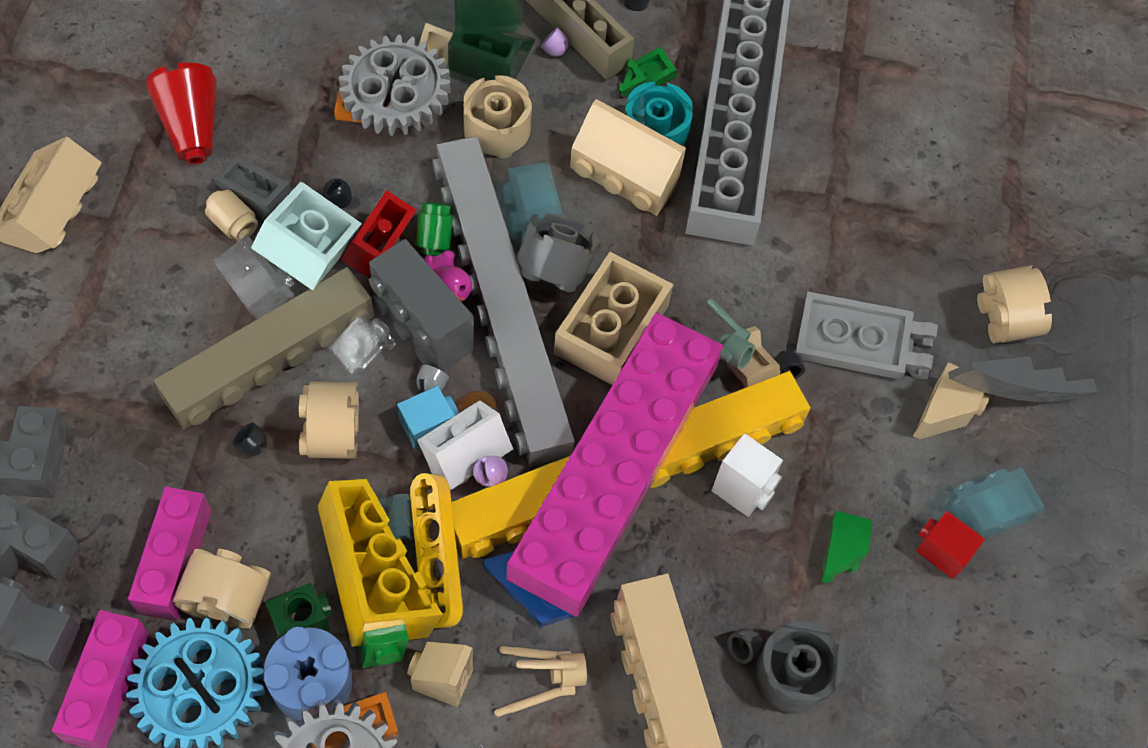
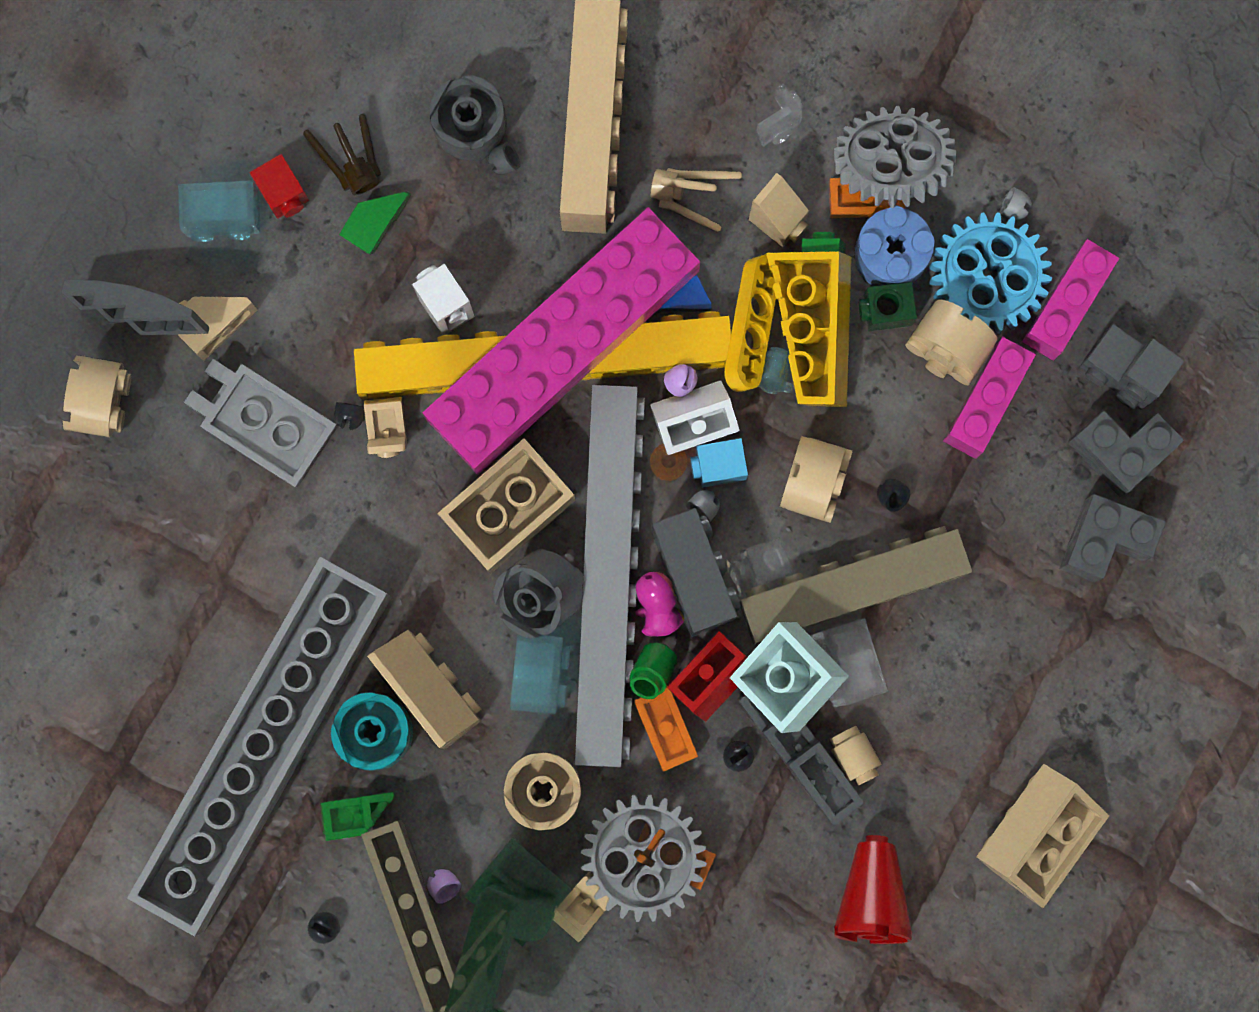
camera: 155 degrees left, 20 degrees up
sand green plant [707,299,755,370] -> none
none -> dark brown plant [303,114,381,196]
none -> orange plate [634,686,698,771]

